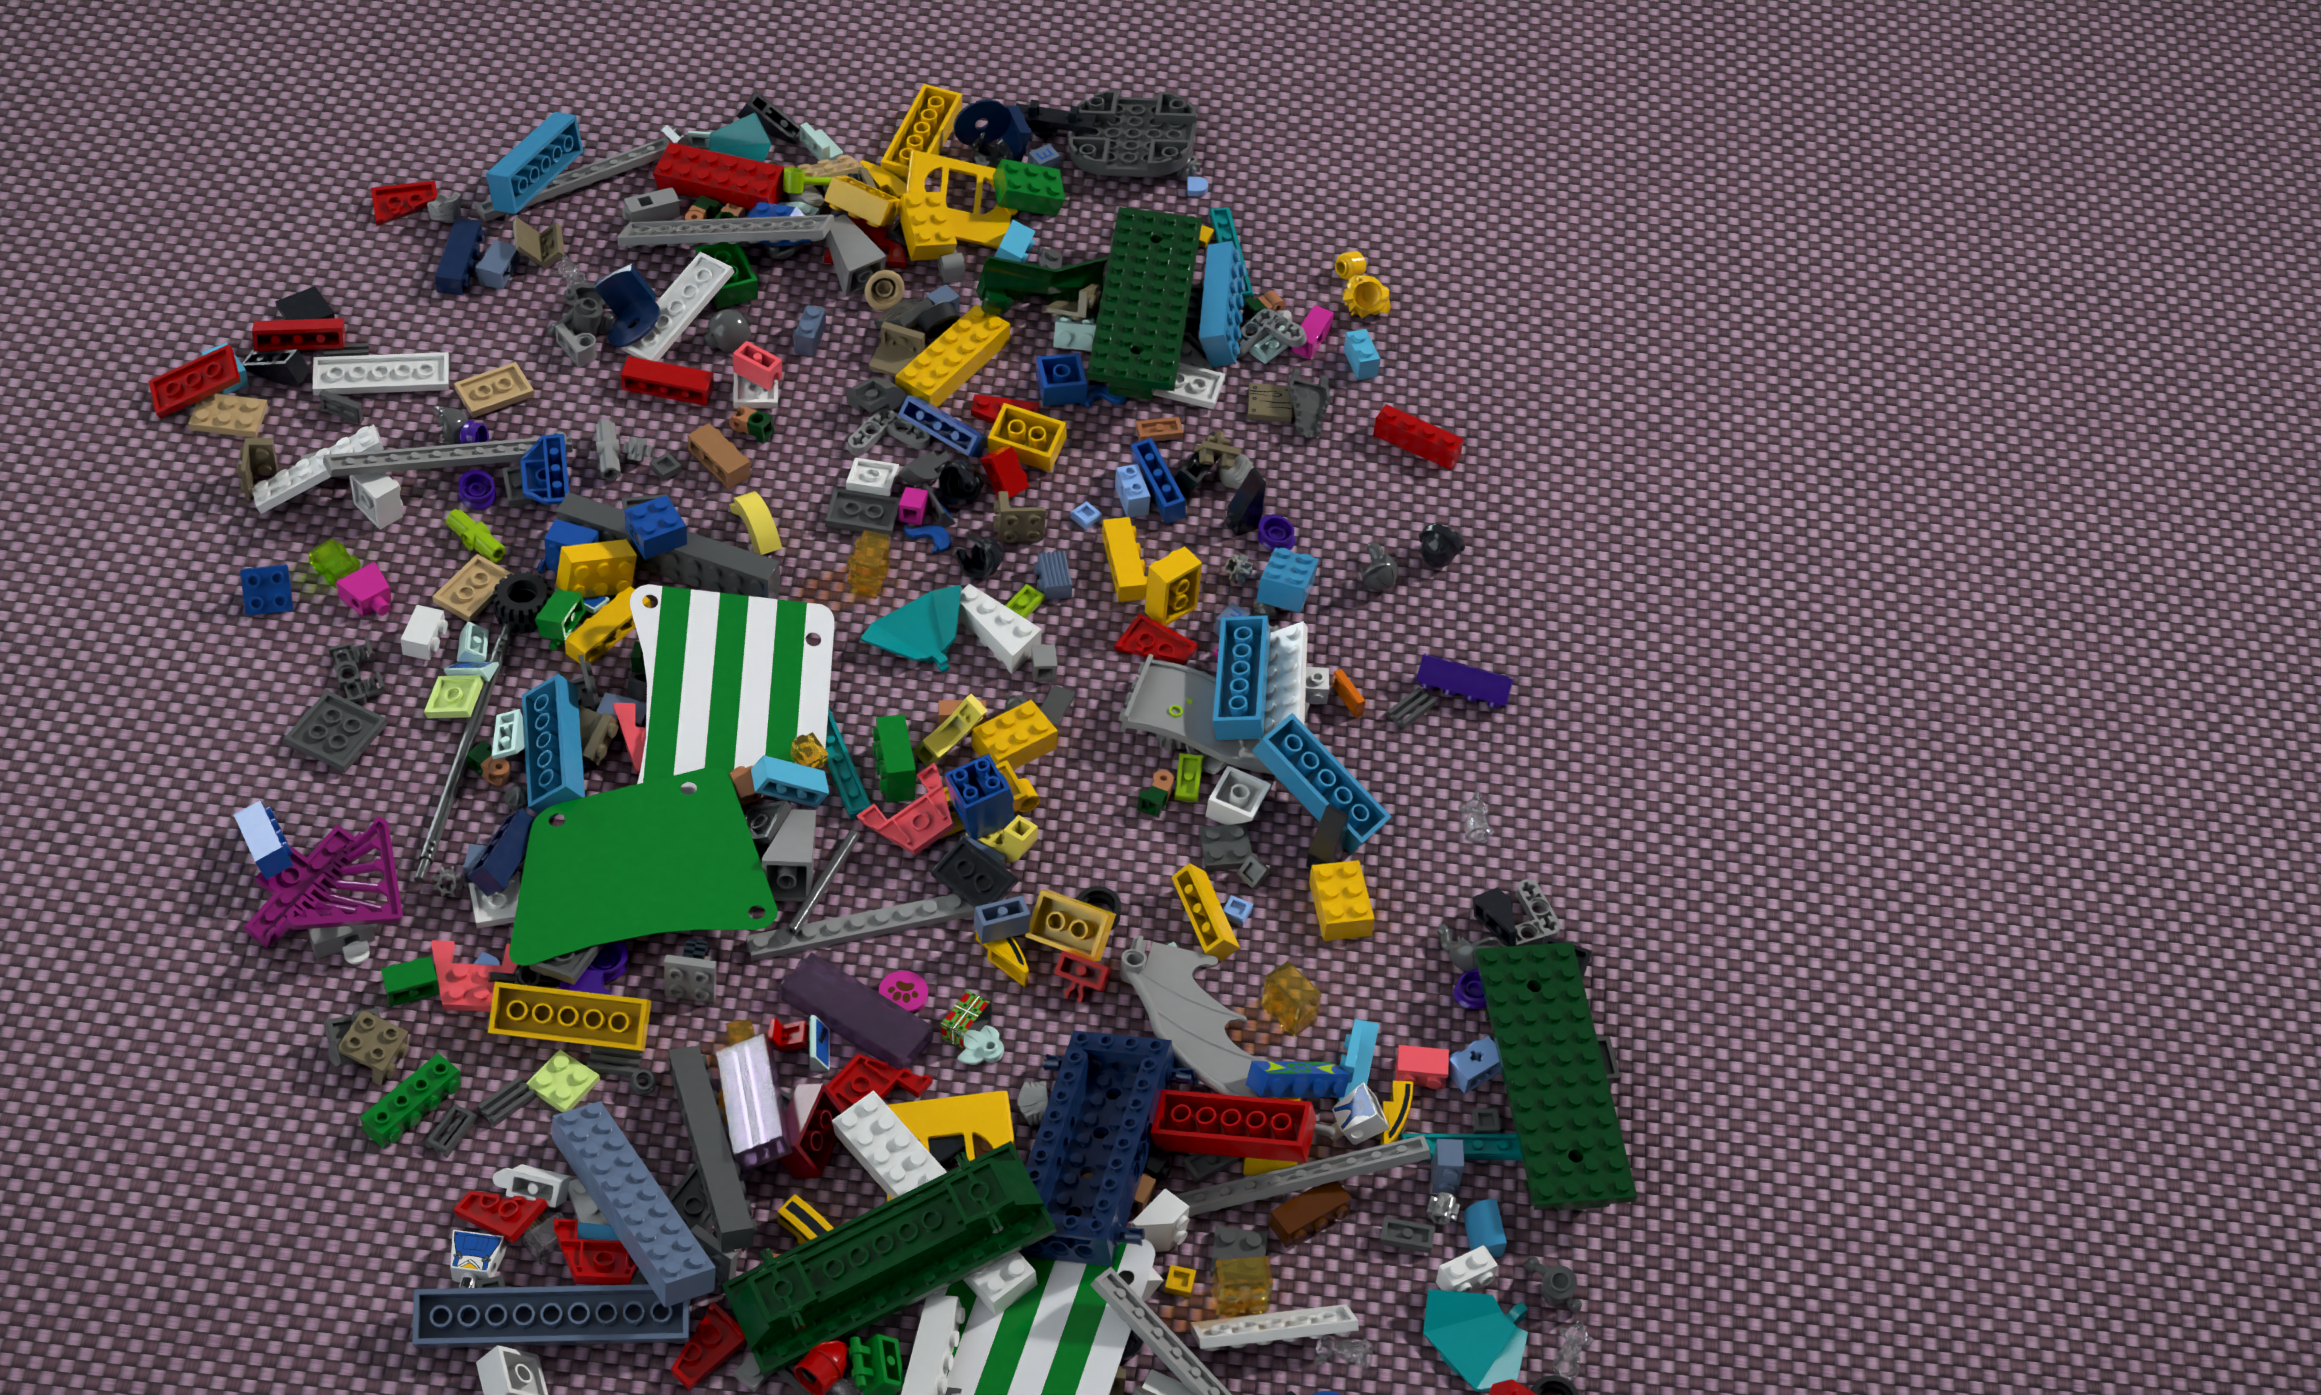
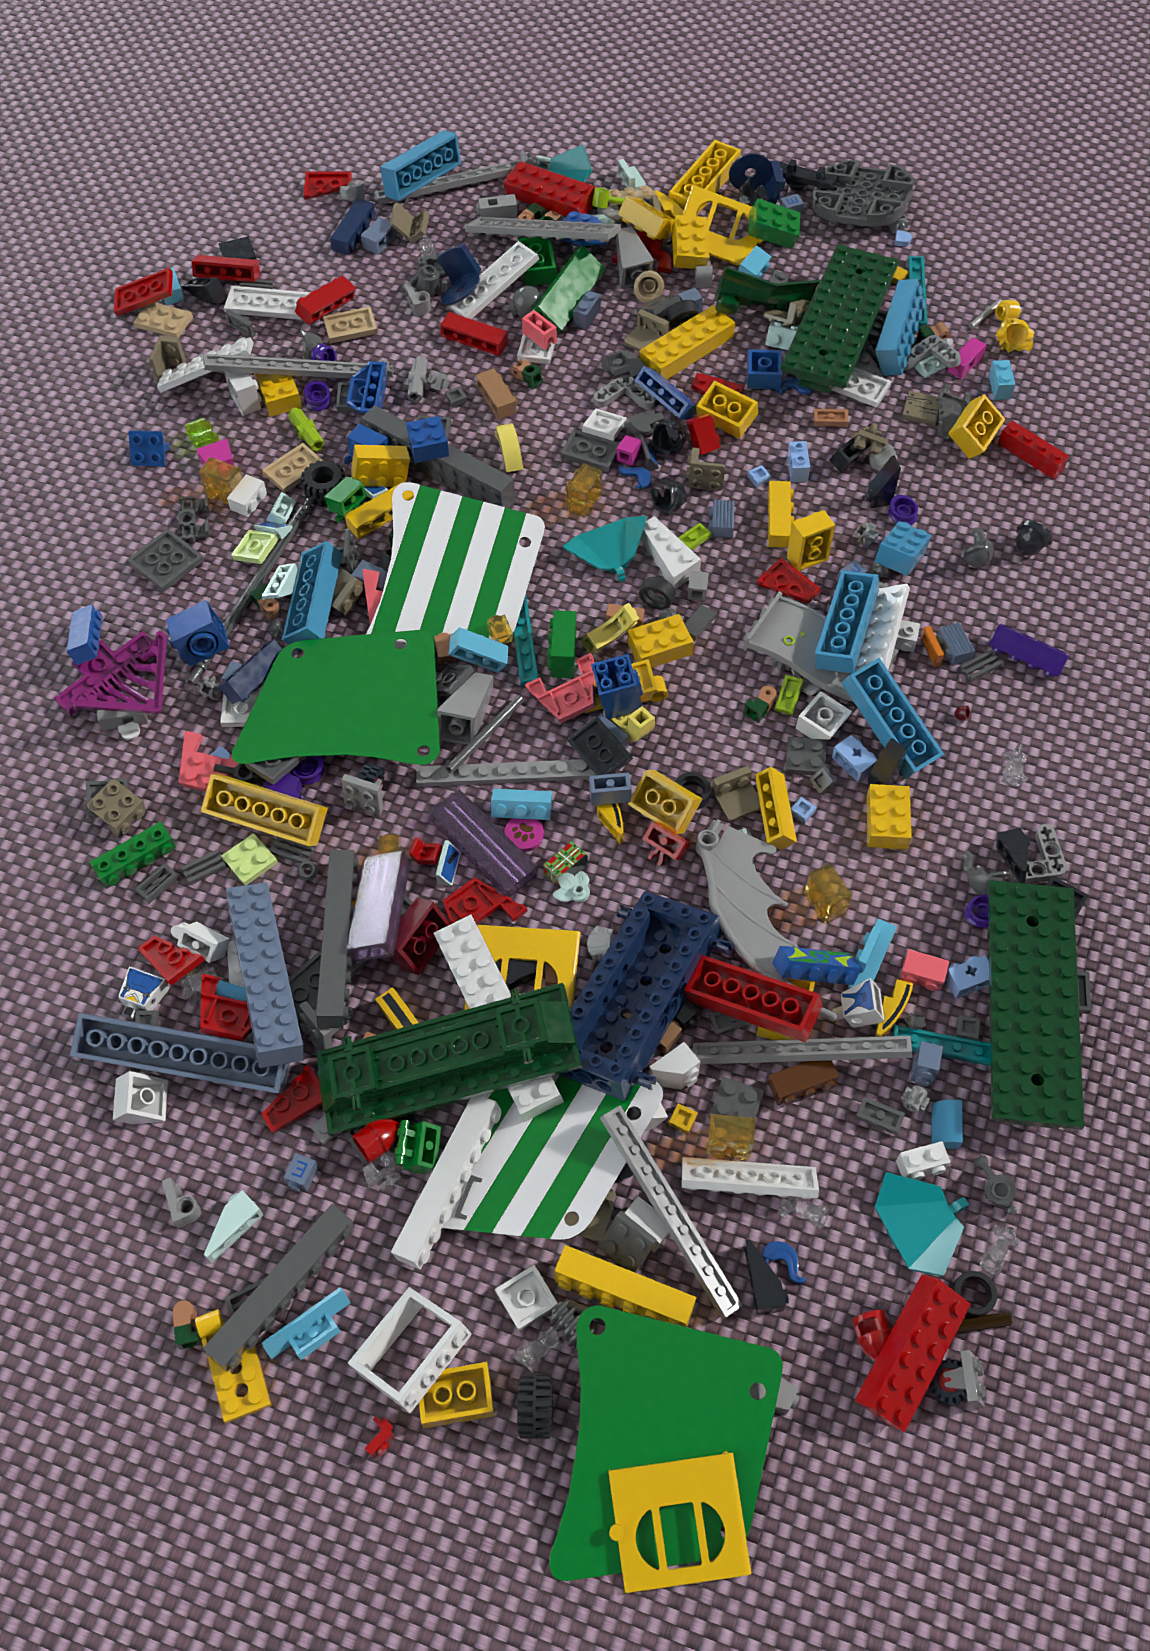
camera: 20 degrees right, 10 degrees up
green brick [381,956,440,1007] -> none
black slope [737,91,800,144] -> none
blue brick [1131,438,1186,524] -> none
none -> blue brick [166,600,230,667]
none -> clear yellow piece [199,457,243,504]
none -> yellow brick [254,373,302,417]
none -> red brick [295,275,356,325]
none -> medium azure brick [491,789,552,820]
none -> brick [531,246,605,333]
none -> black tyre [639,577,676,610]
none -> dark tan bracket [712,766,761,822]
none -> light blue brick [832,735,877,783]
none -> dark grey plate [904,1013,926,1030]
none -> sand blue brick [936,622,975,666]
none -> yellow brick [948,394,1005,459]
none -> dark red hinge [954,705,970,721]
none -> light grey bar [968,299,1002,329]

